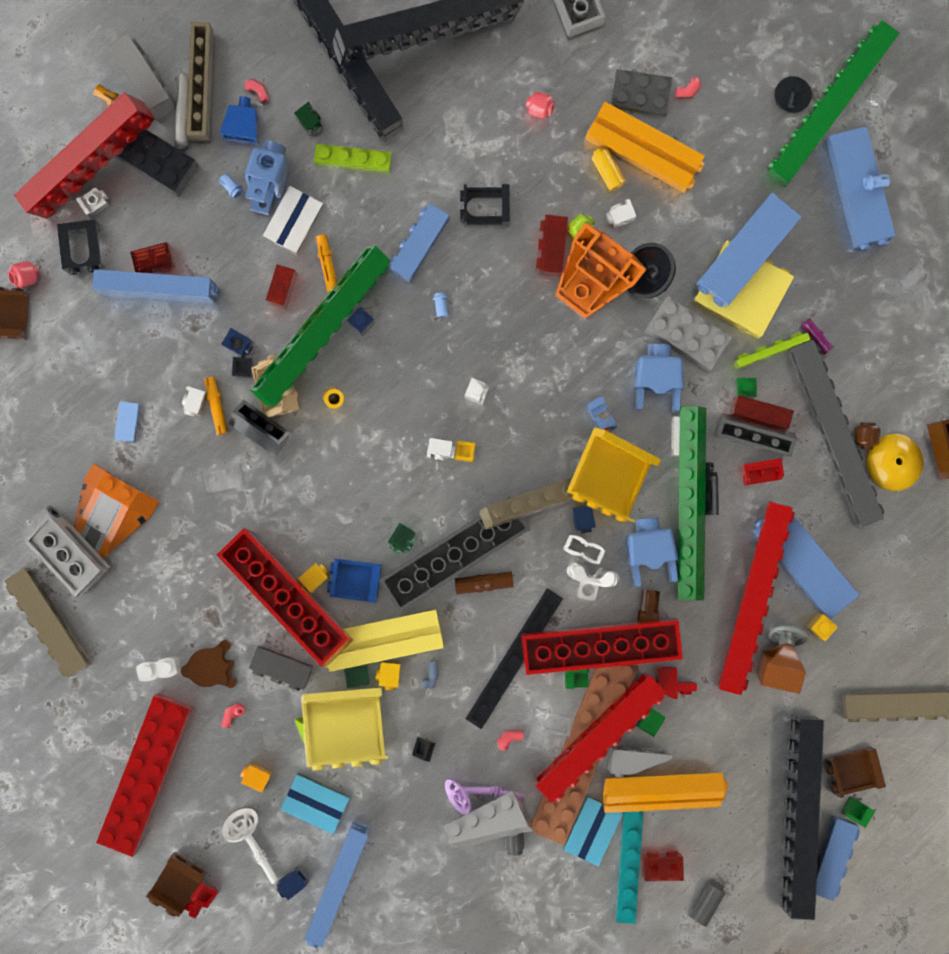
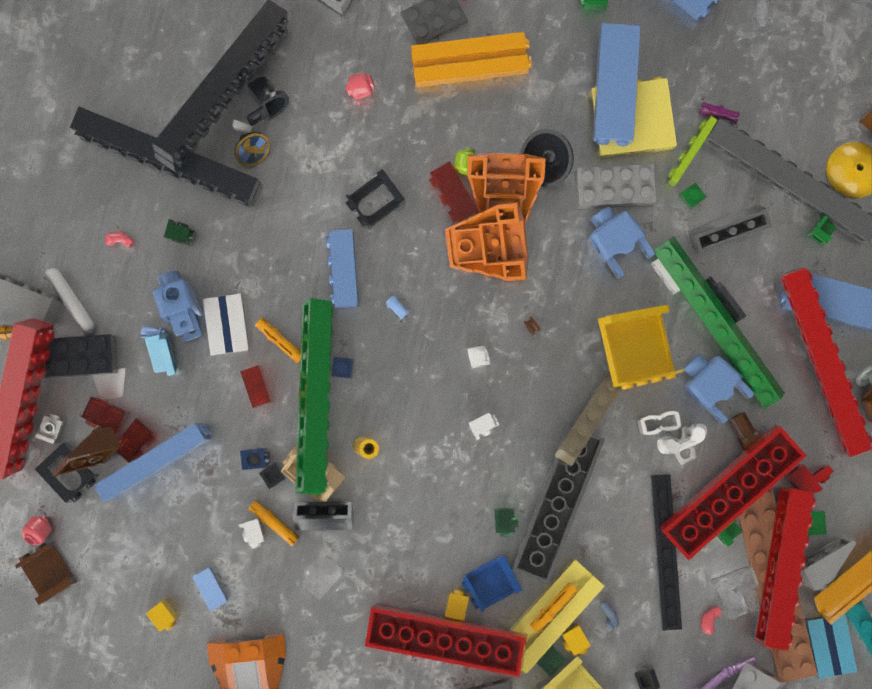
camera: 30 degrees left, 0 degrees up
dark tan brick [187,22,214,142] -> none
blue torso [220,96,259,144] -> none
lime plate [314,144,392,172] -> none
yellow tile [454,440,476,462] -> none
reddish brown axle [454,571,514,595] -> none
dark blue brick [571,505,596,534] -> none
medium blue leg [585,396,617,432] -> none
yellow brick [591,147,626,192] -> none
white brick [605,199,636,229] -> none
clear red brick [730,395,794,430] -> none
red hinge [740,458,784,486] -> none
reddish brown head [855,422,881,450] -> none
none -> reddish brown slope [52,426,121,477]
none -> clear red brick [81,396,129,434]
none -> white sticker [92,368,125,400]
none -> medium azure panel [145,332,177,376]
none -> yellow brick [146,599,179,632]
none -> white tile [232,120,255,135]
none -> shield [234,132,270,166]
none -> black container [246,77,289,126]
none -> orange wedge [445,202,529,281]
none -> reddish brown bush [523,316,541,335]
none -> light orange pin [529,582,578,634]
none -> green panel [807,214,836,246]

